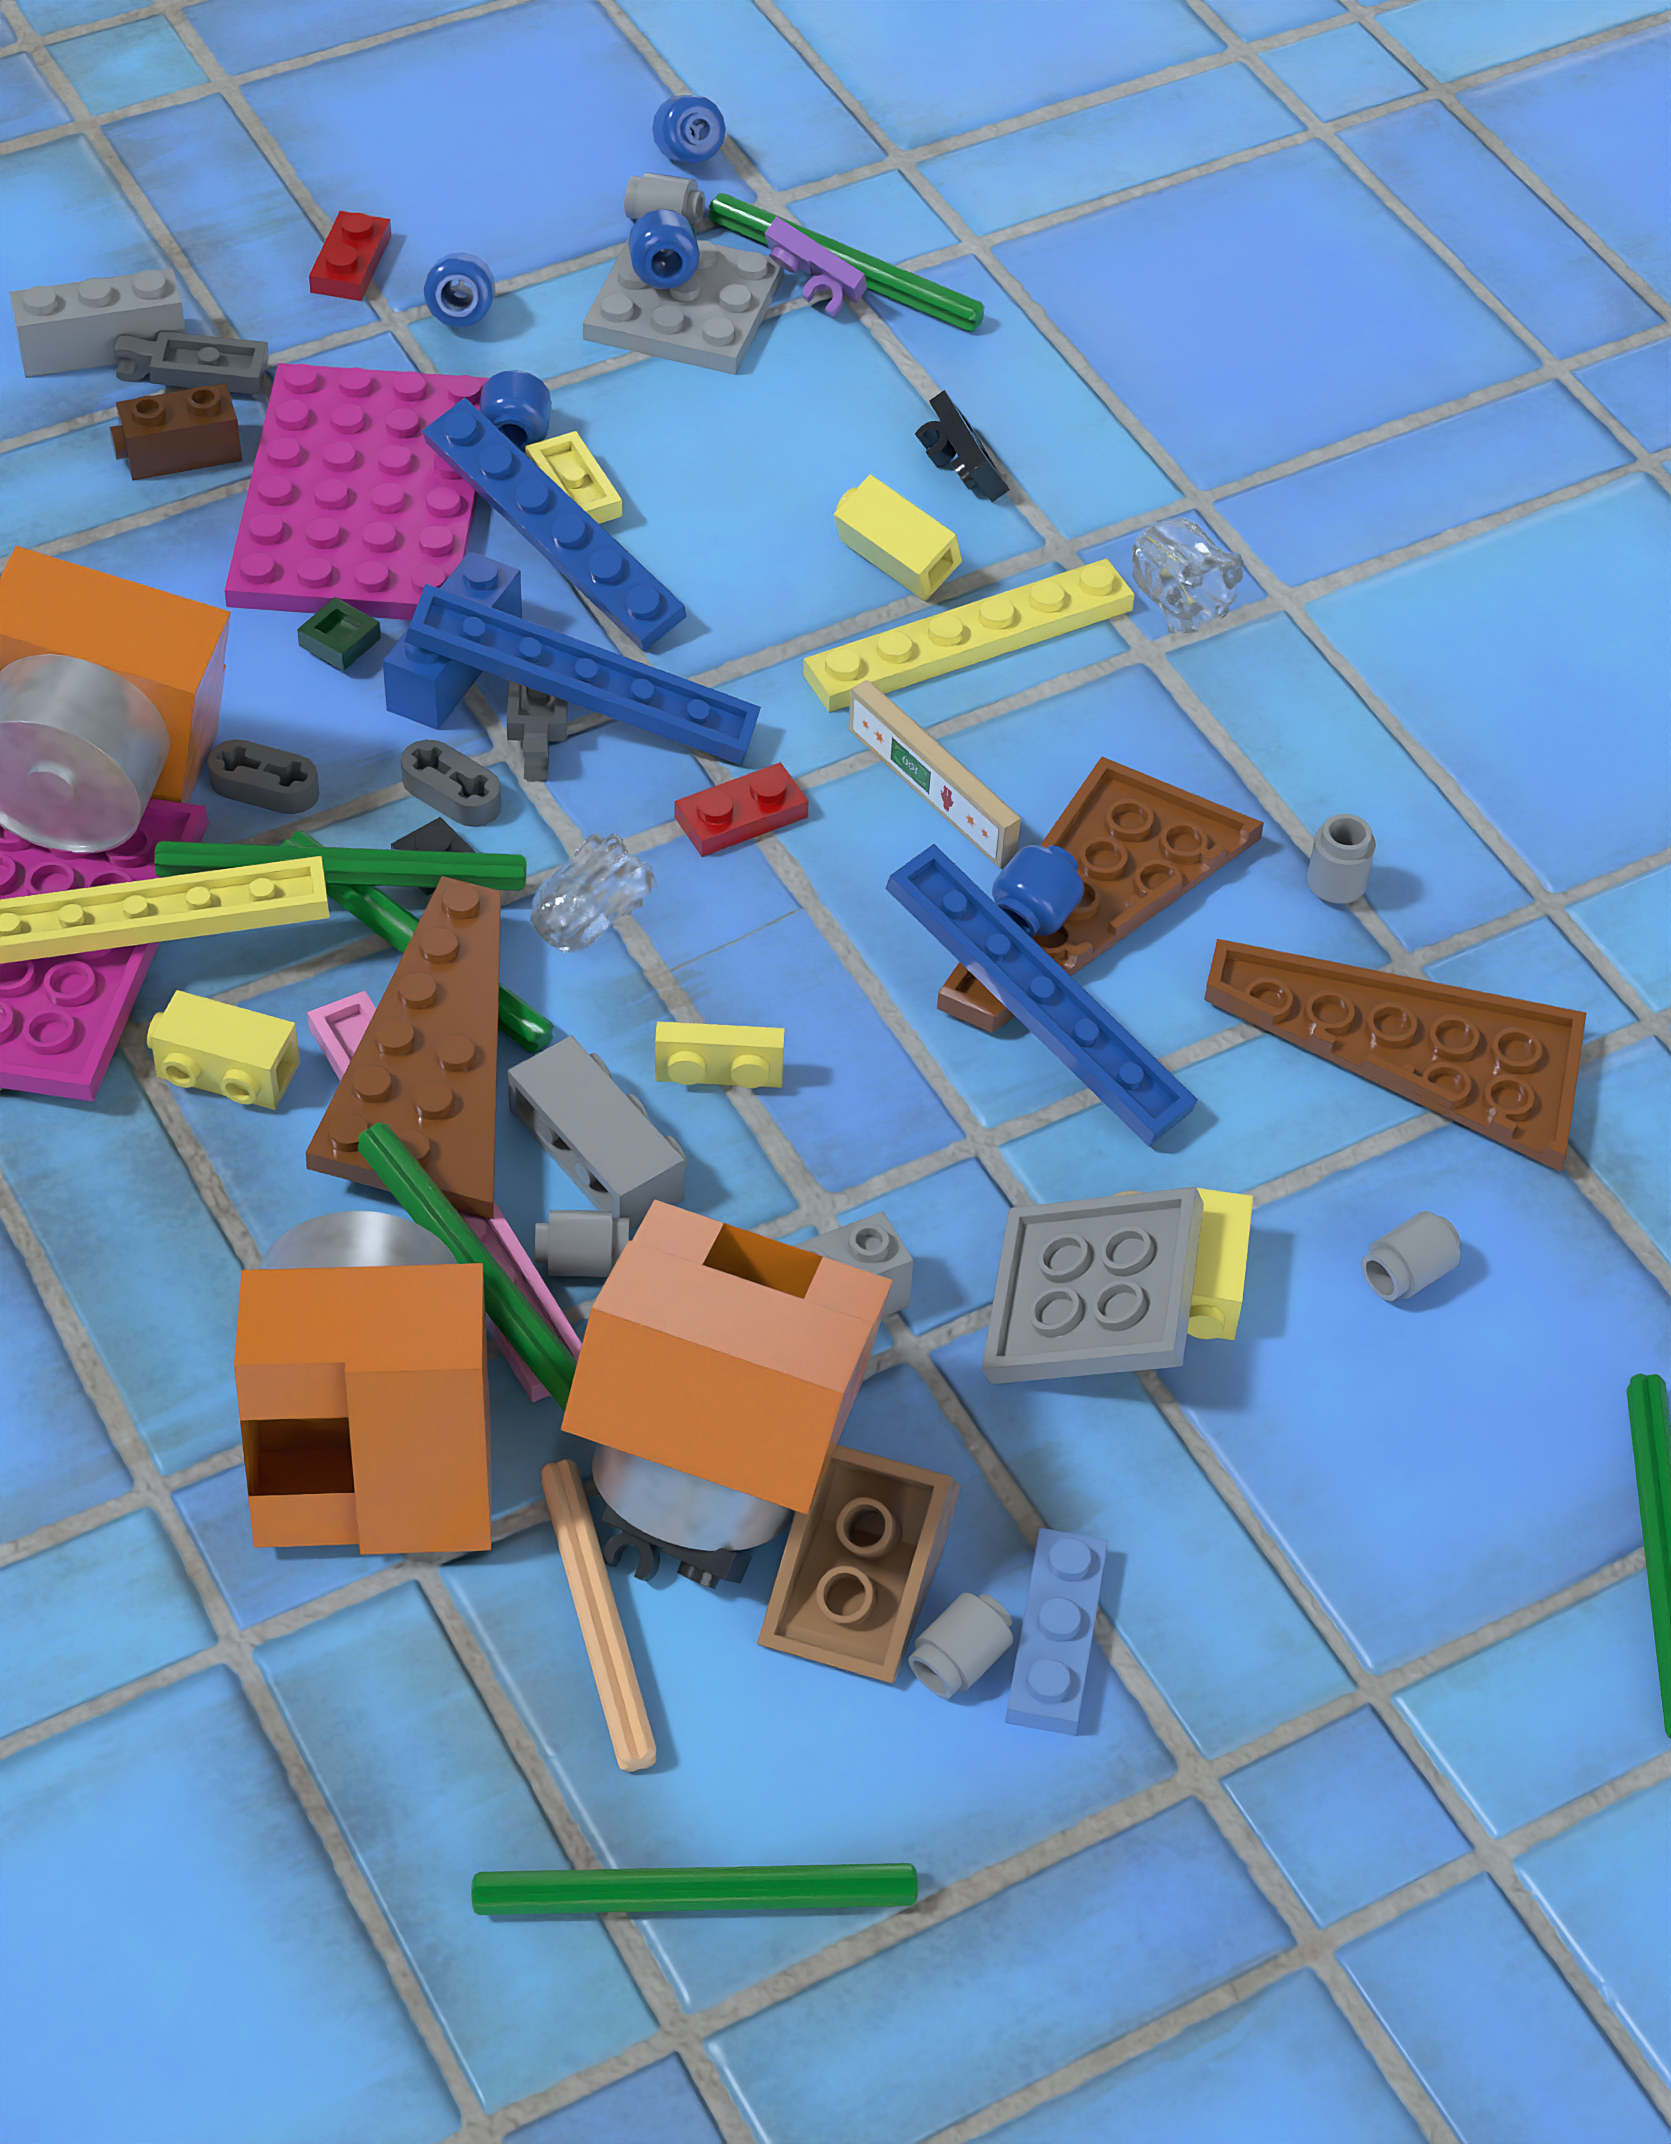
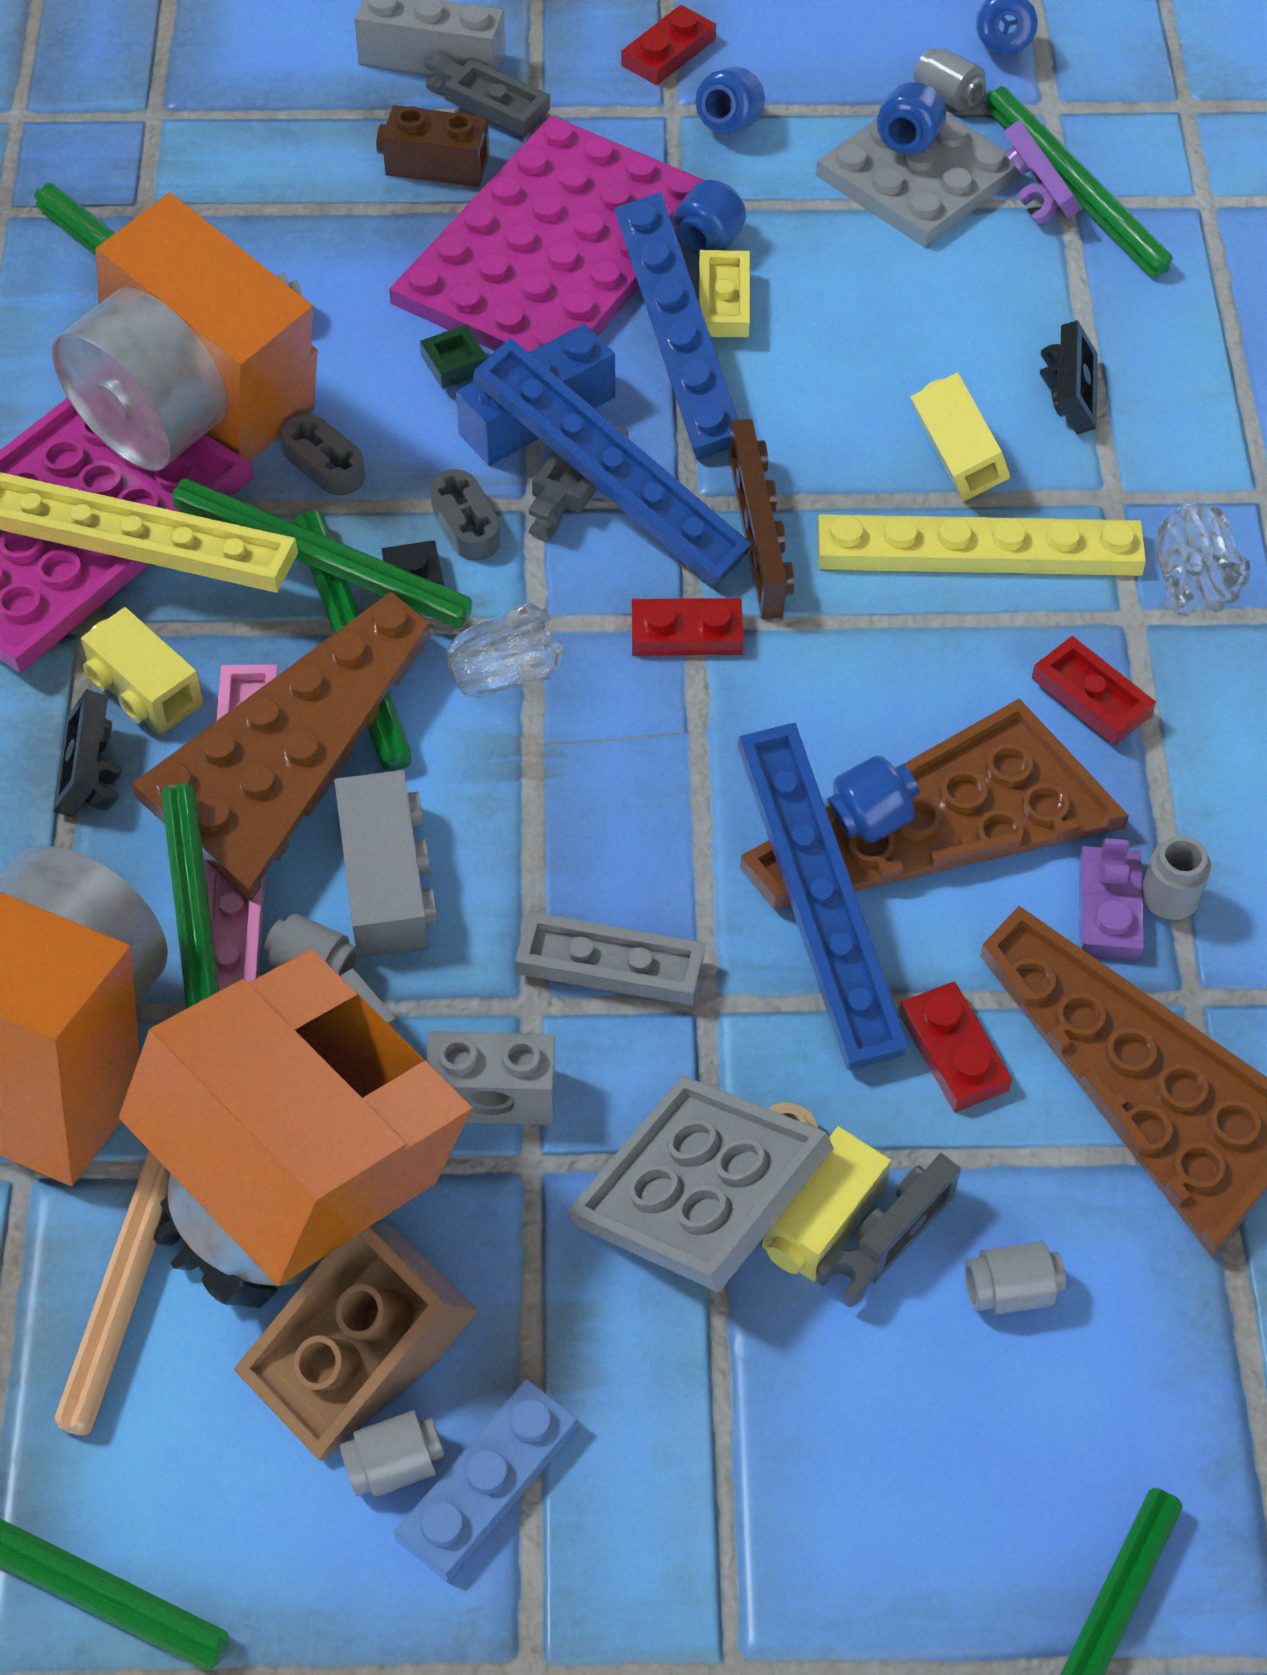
camera: 30 degrees right, 5 degrees up
light yellow plate [655,1021,785,1088] -> none
tile [849,680,1021,869] -> none
none -> black plate [53,689,122,817]
none -> light grey plate [515,911,705,1006]
none -> reddish brown plate [728,419,794,619]
none -> dark grey plate [817,1153,961,1308]
none -> red plate [898,981,1012,1113]
none -> red plate [1031,635,1156,746]
none -> medium lavender plate [1079,838,1144,961]

